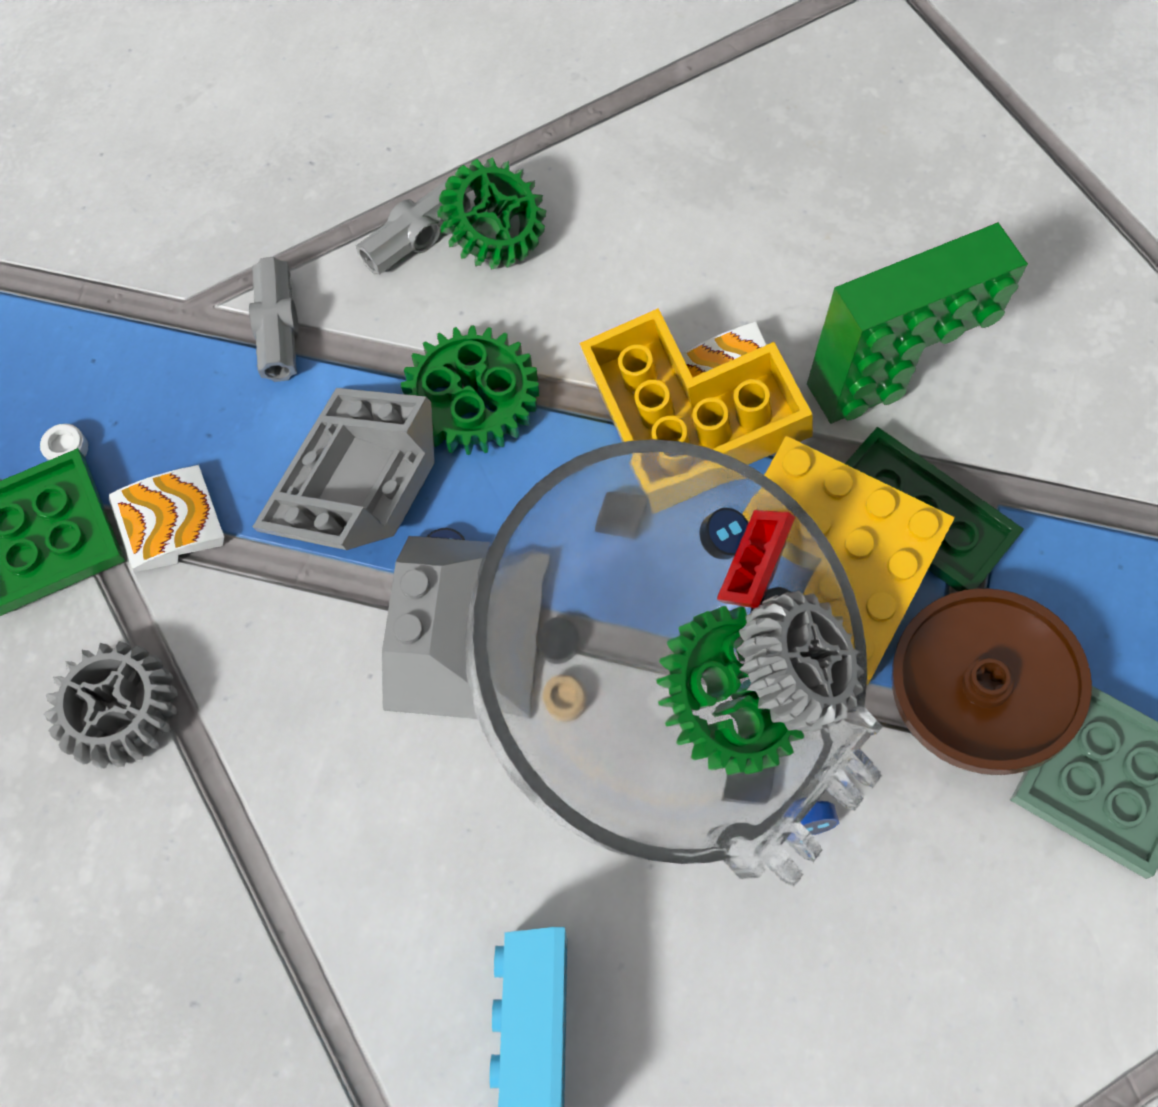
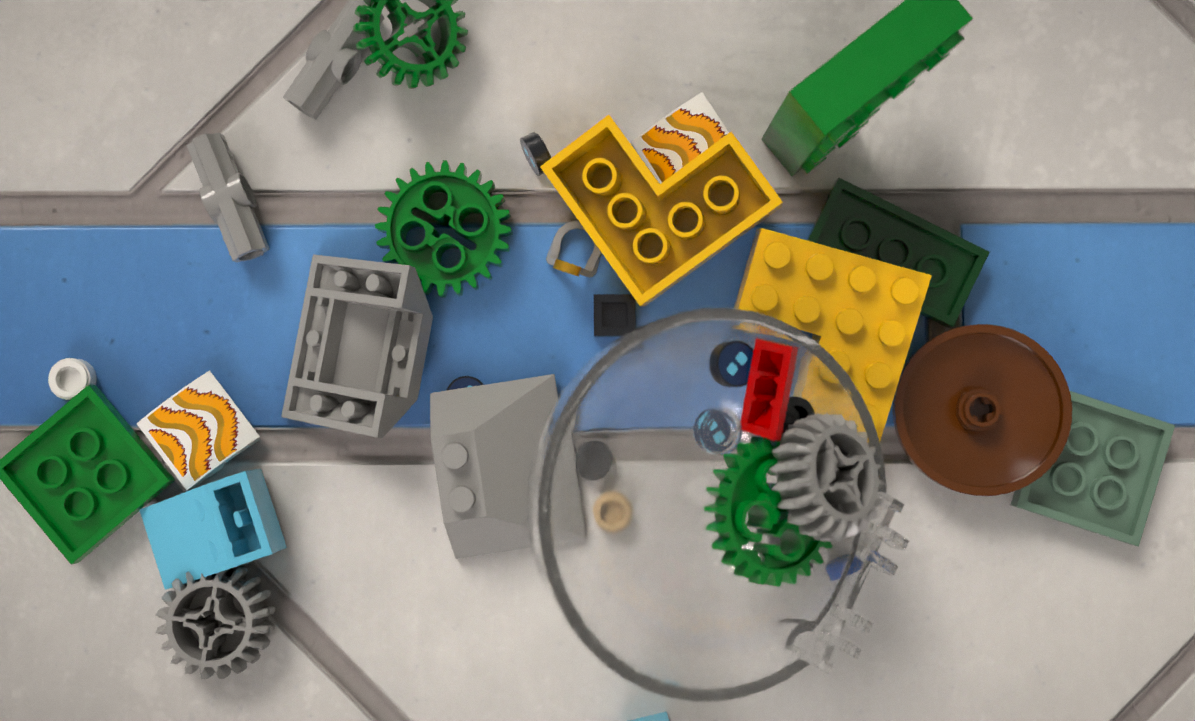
camera: 15 degrees left, 20 degrees up
none -> medium azure slope [140,468,287,590]
none -> black tile [520,132,551,176]
none -> light grey piece [546,221,602,278]
none -> clear tile [693,408,742,455]

